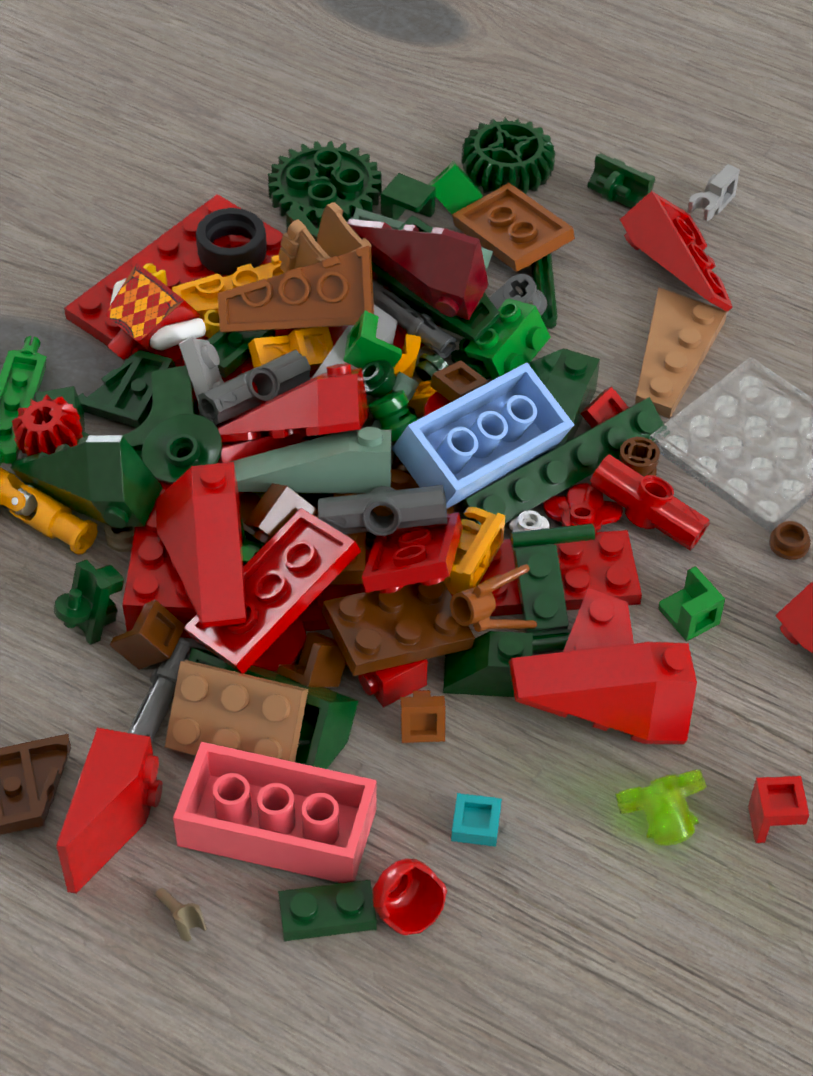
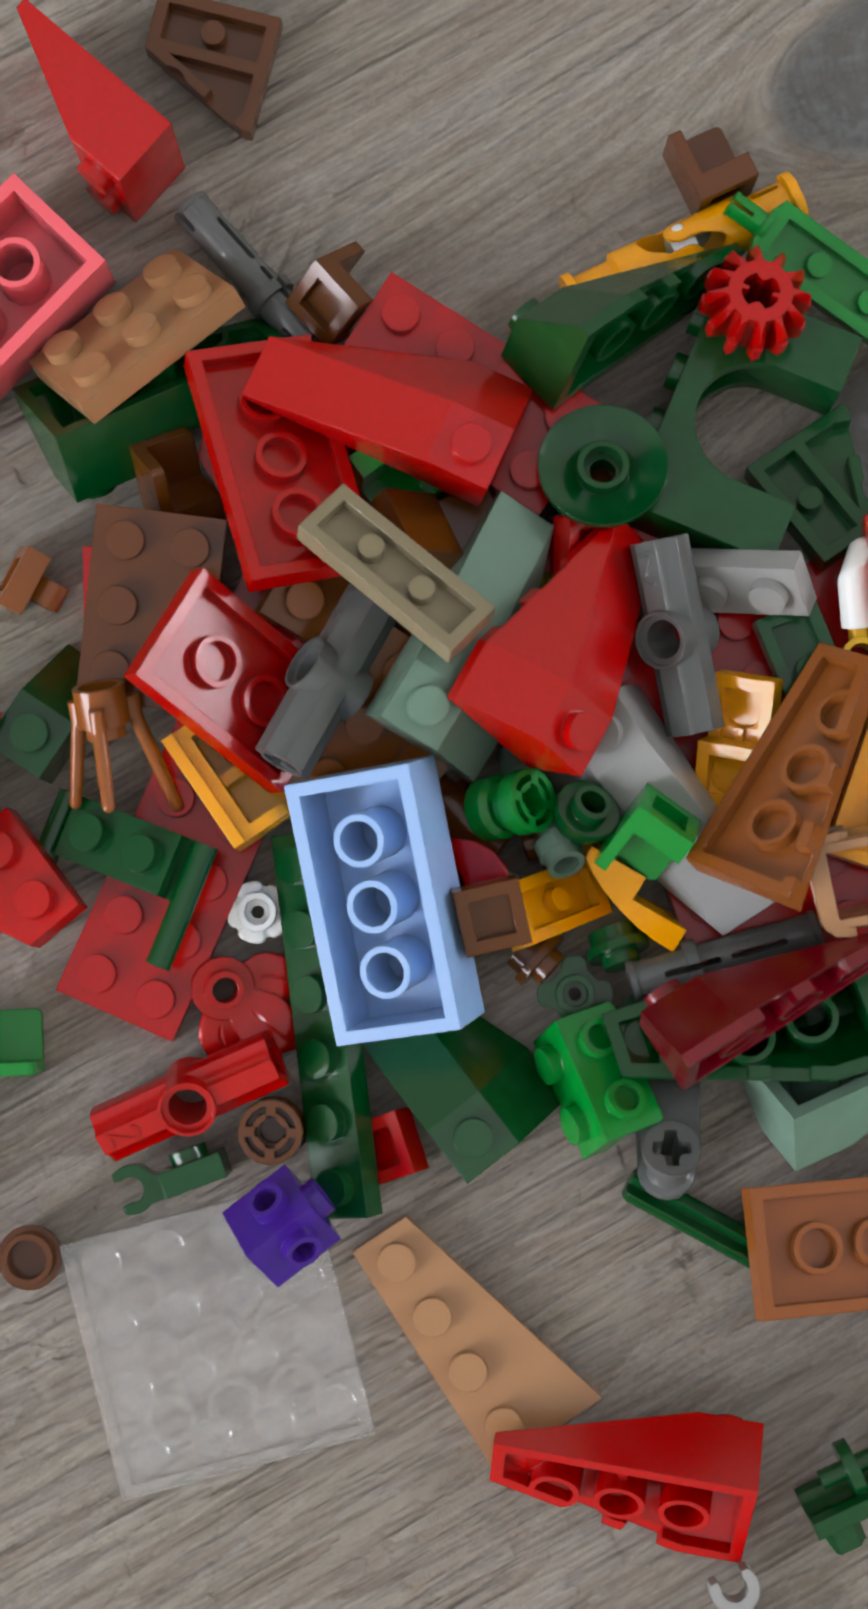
camera: 120 degrees right, 35 degrees up
dark green hips [54,559,124,645] -> none
none -> dark green plate [111,1142,233,1215]
none -> dark purple brick [222,1164,341,1287]
none -> dark tan plate [297,484,496,663]

